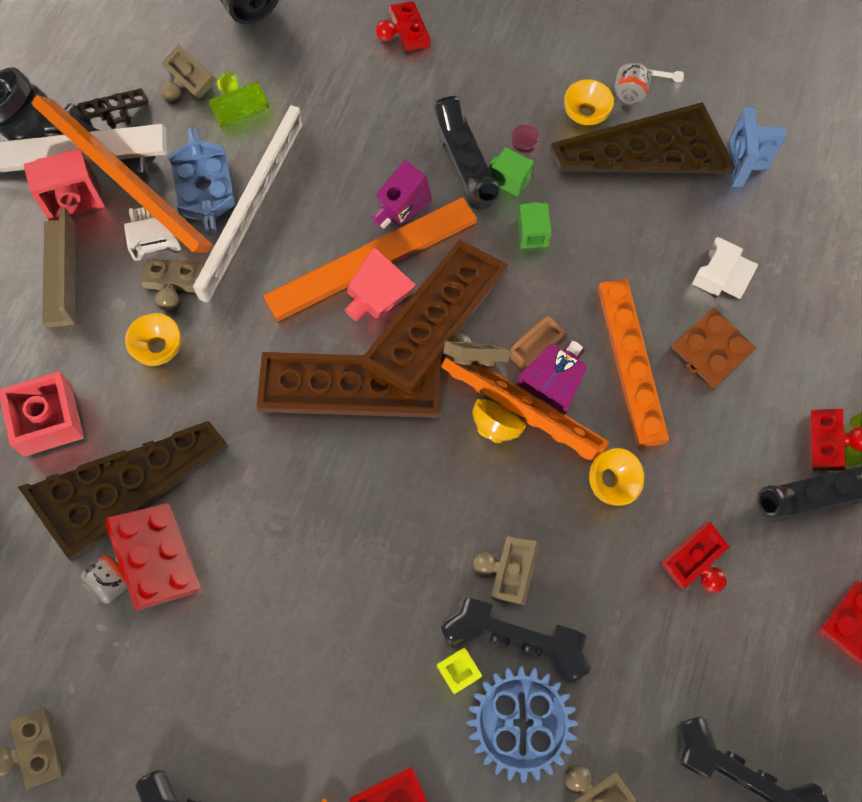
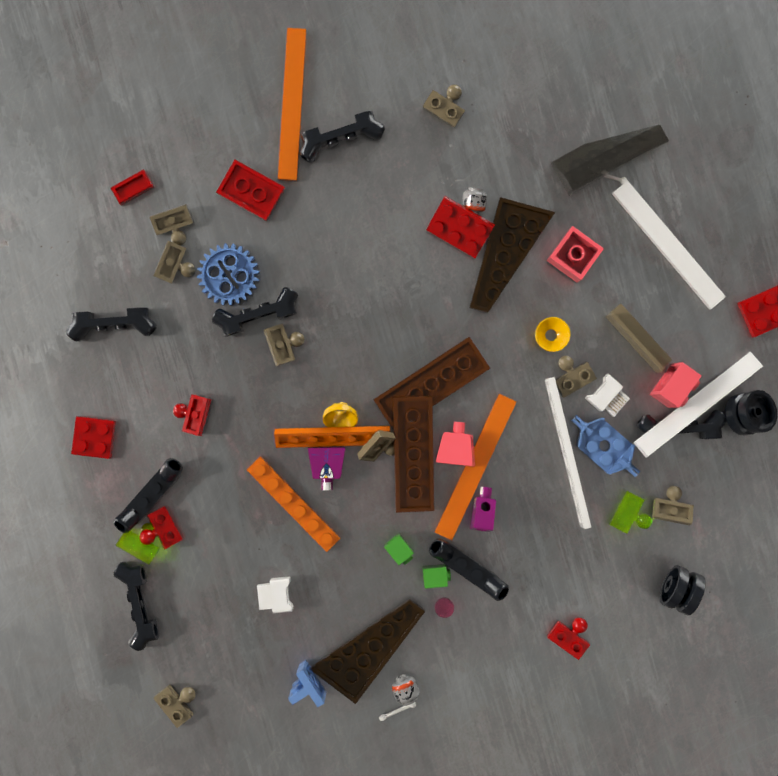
camera: 140 degrees right, 20 degrees up
orange tile [32,95,213,253] -> none
dark brown piece [77,88,149,129] -> none
neon yellow plate [436,647,482,695] -> none
medium nougat tile [507,314,568,371] -> none
yellow piece [564,79,614,125] -> none
yellow piece [589,448,644,506] -> none
dark orange plate [671,307,756,389] -> none

